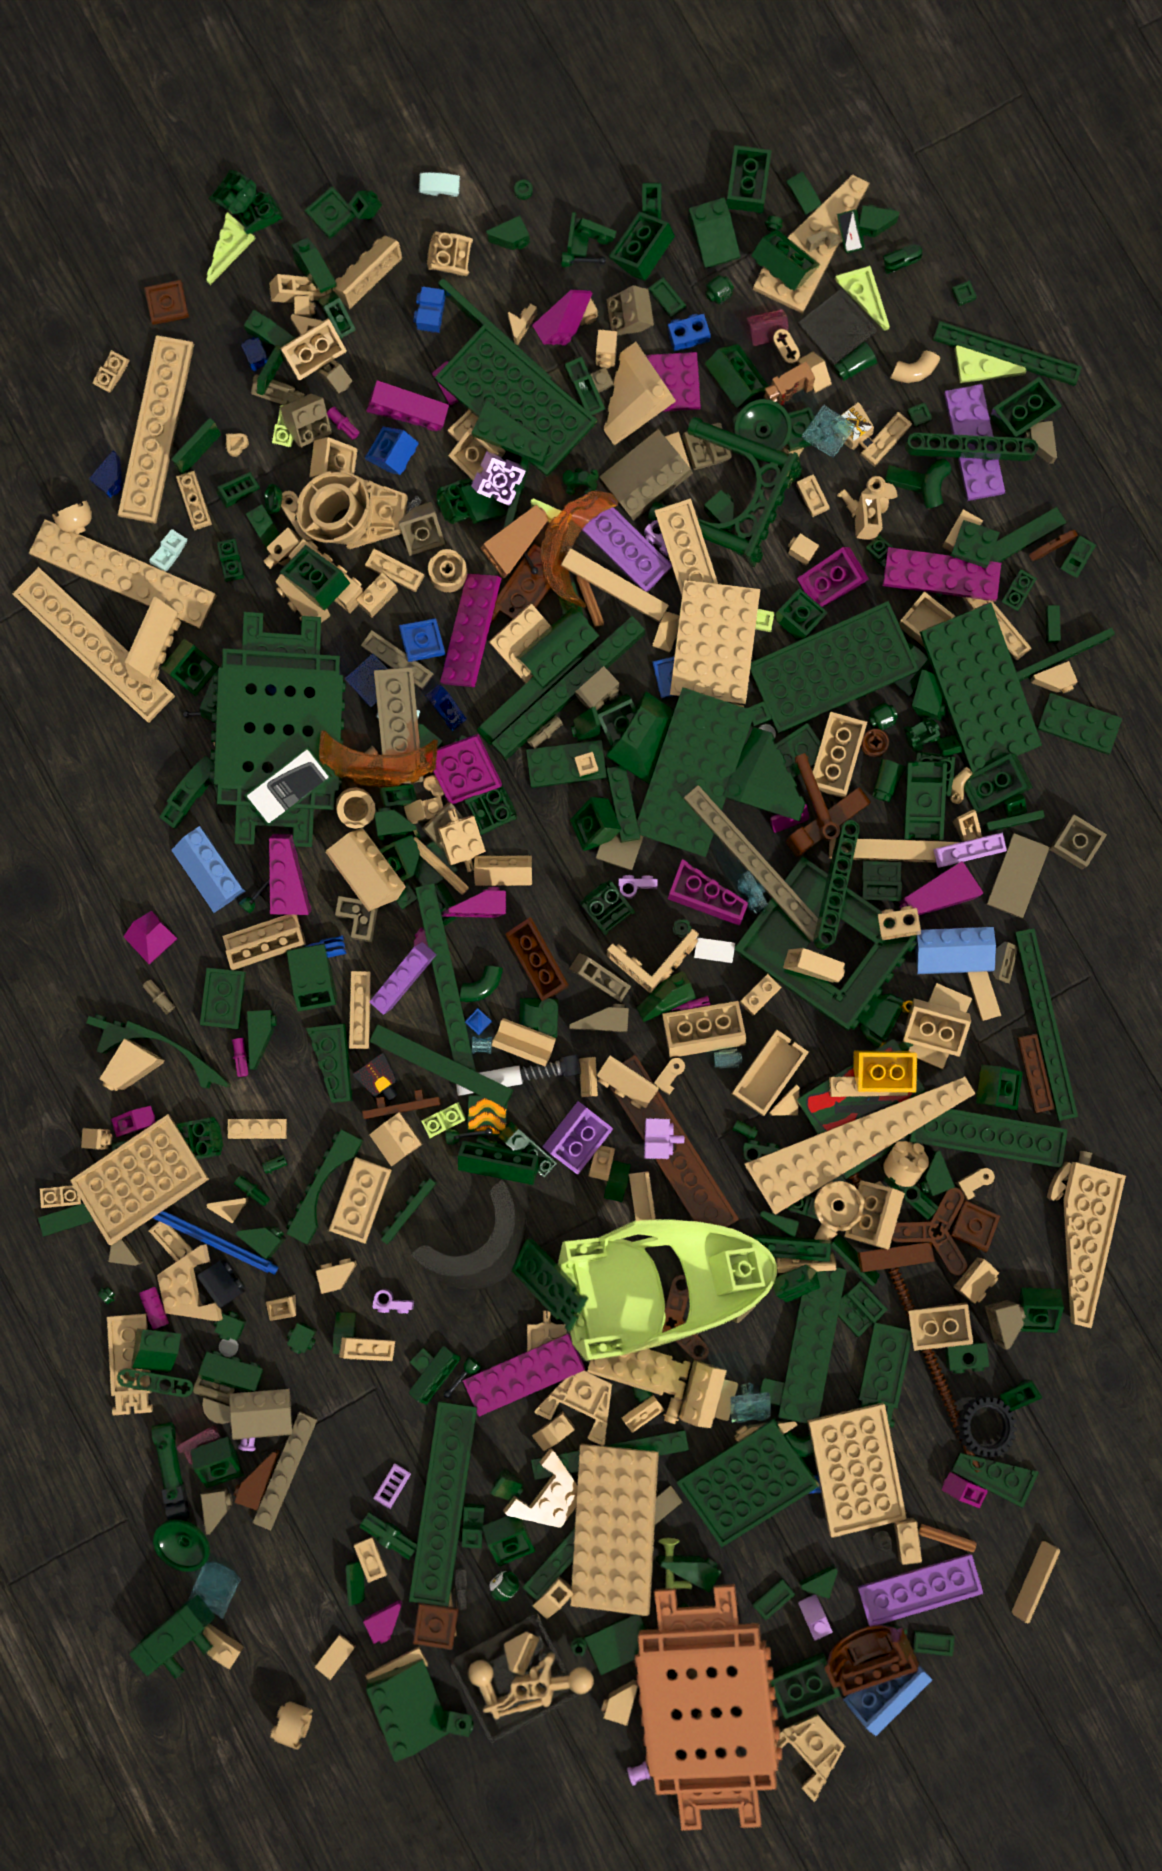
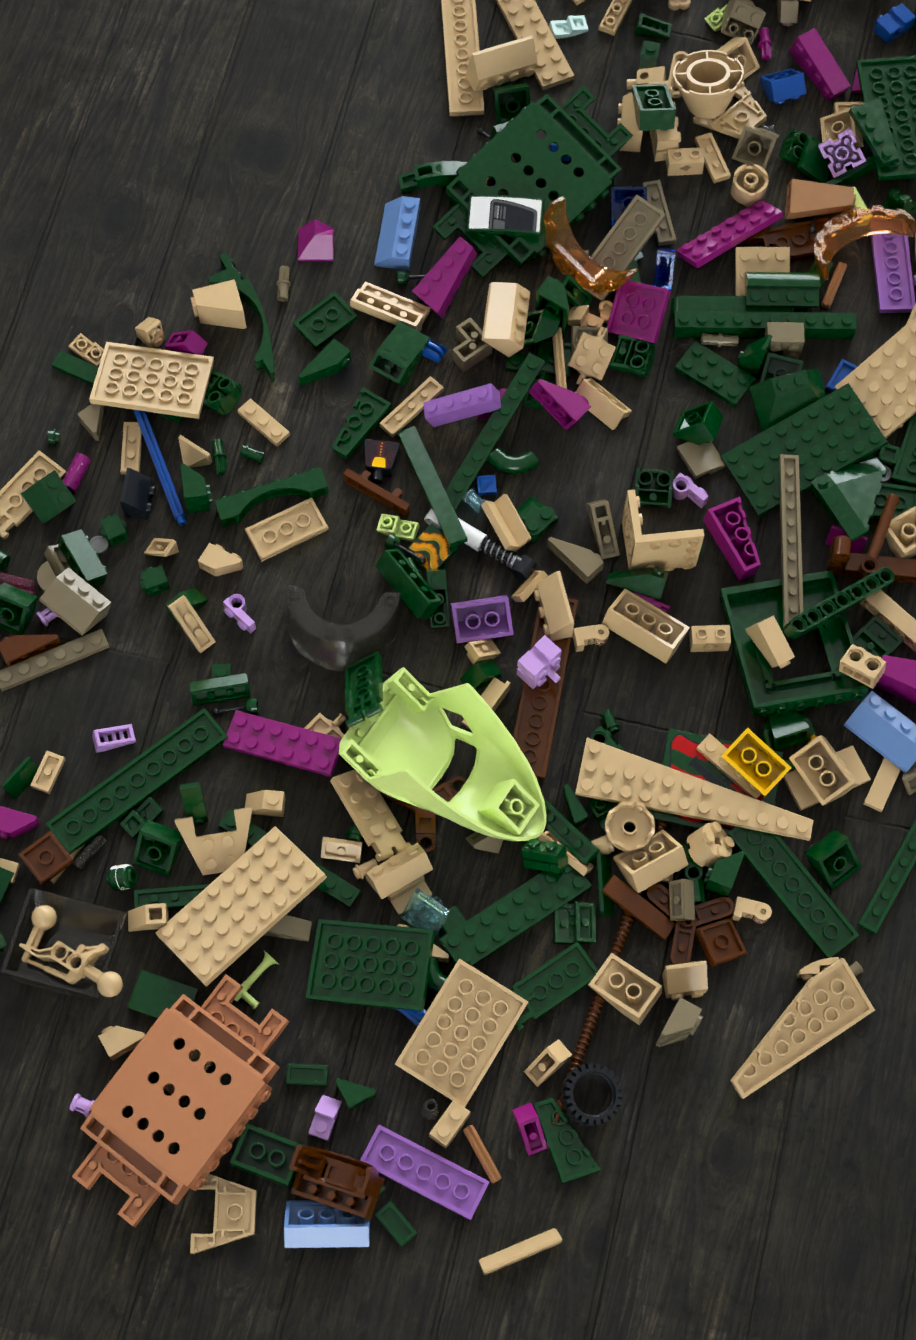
camera: 40 degrees right, 15 degrees down
dark green beam [117,1368,193,1397] -> none
tan wing [157,1245,223,1321] -> none
dark green slope [217,538,244,582] -> none
magenta axle [232,1038,249,1077] -> none
dark green piece [264,484,282,515] -> none
tan tile [336,787,375,829] -> none
dark green piece [359,1512,417,1560] -> none
tan slope [370,1112,423,1166] -> none
dark green plate [381,1178,437,1244] -> none
blue tile [399,618,445,662] -> none
tan slope [504,1632,540,1676] -> none
reddish brown slope [505,917,568,1001] -> none
tan wing [534,1370,612,1446] -> none
tan tile [561,548,669,622] -> none
dark green pin [571,1637,587,1656] -> none
tan plate [574,752,598,777] -> none
dark green plate [606,766,640,843] -> none
tan slope [653,611,680,653] -> none
dark green slope [656,1556,721,1593] -> none
white slope [694,938,735,963] -> none
clear light blue brick [714,1048,742,1069] -> none
tan piece [731,1030,809,1116] -> none
clear light blue plate [737,870,768,914] -> none
tan slope [768,1085,799,1116] -> none
dark green brick [945,1341,989,1373] -> none
dark green slope [999,1379,1042,1411] -> none
reddish brown tile [1017,1034,1055,1113] -> none
dark green slope [1018,1288,1064,1333] -> none
none -> tan slope [524,1040,572,1087]
none -> dark tan slope [669,879,695,921]

